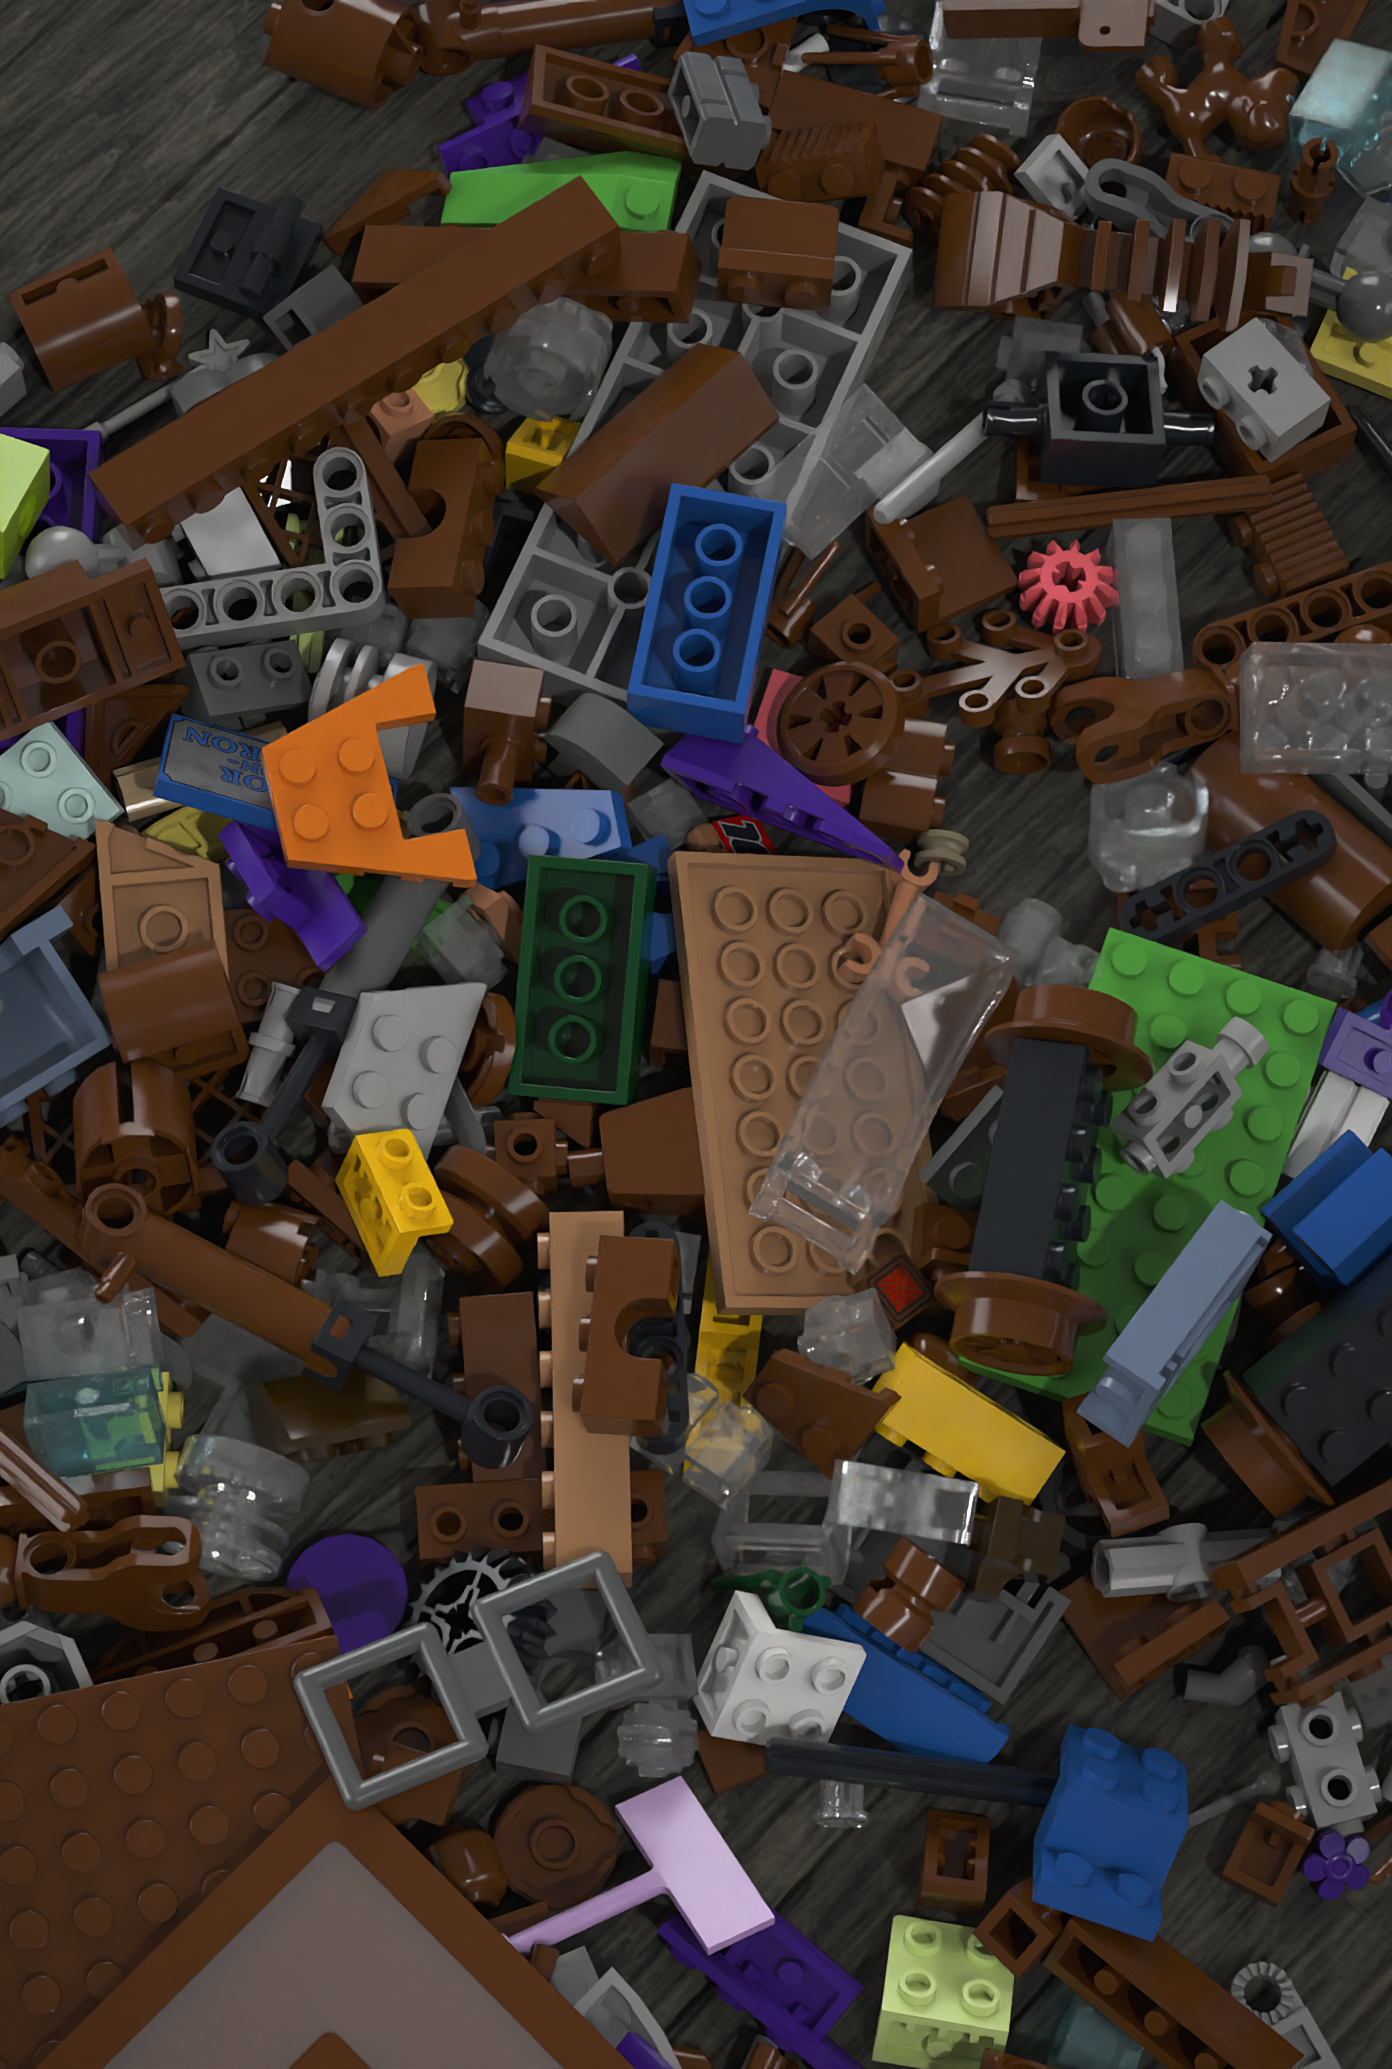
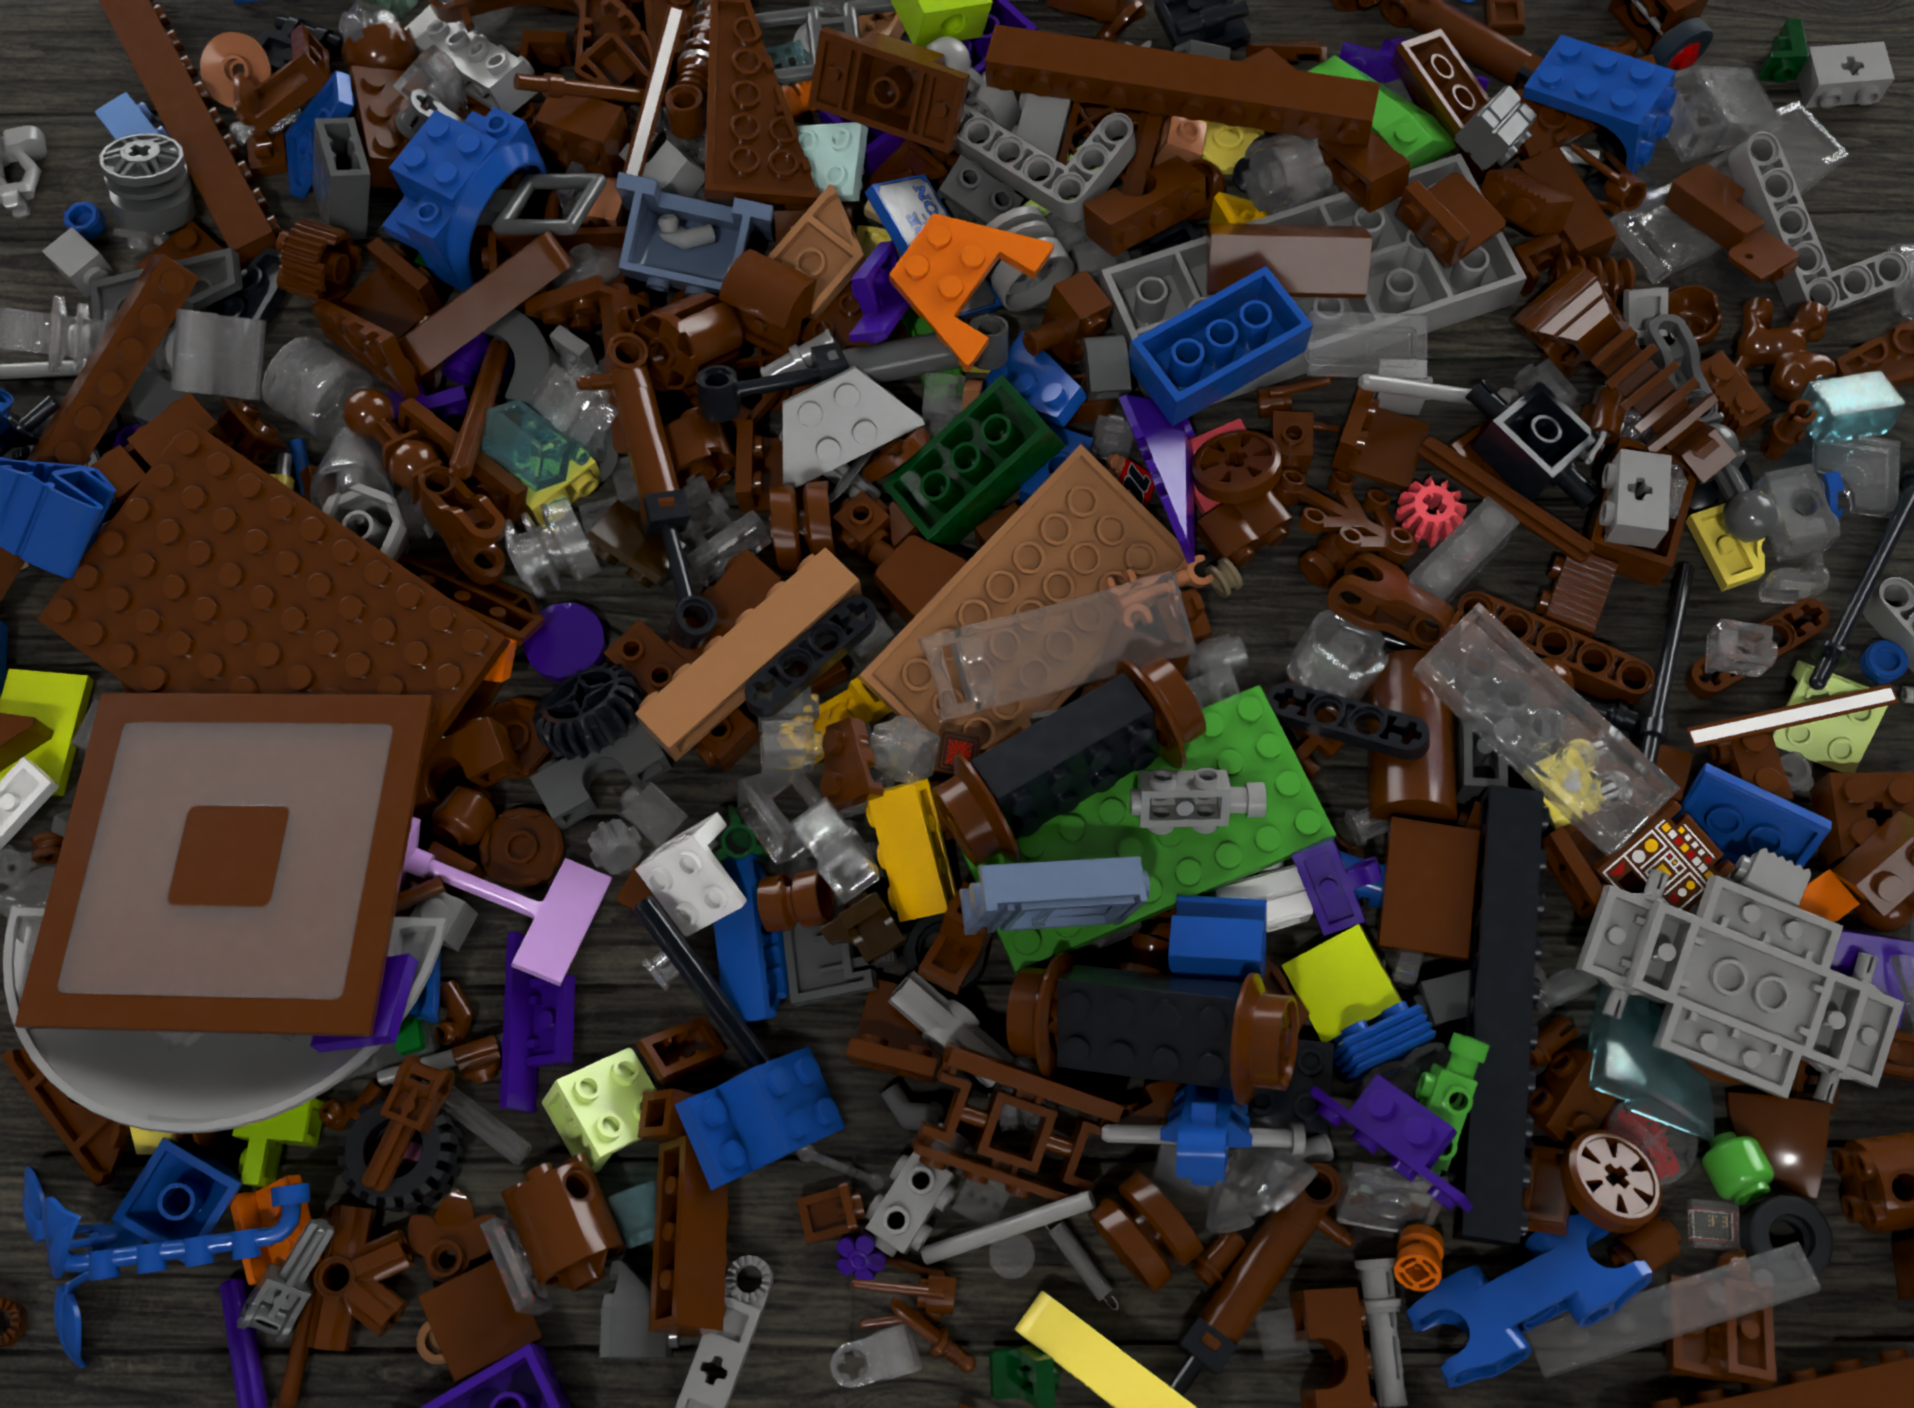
camera: 55 degrees right, 0 degrees up
dark grey bar [293,1550,665,1811] -> none
yellow bracket [335,1129,453,1277] -> none
reddish brown arch [572,1235,682,1438] -> none

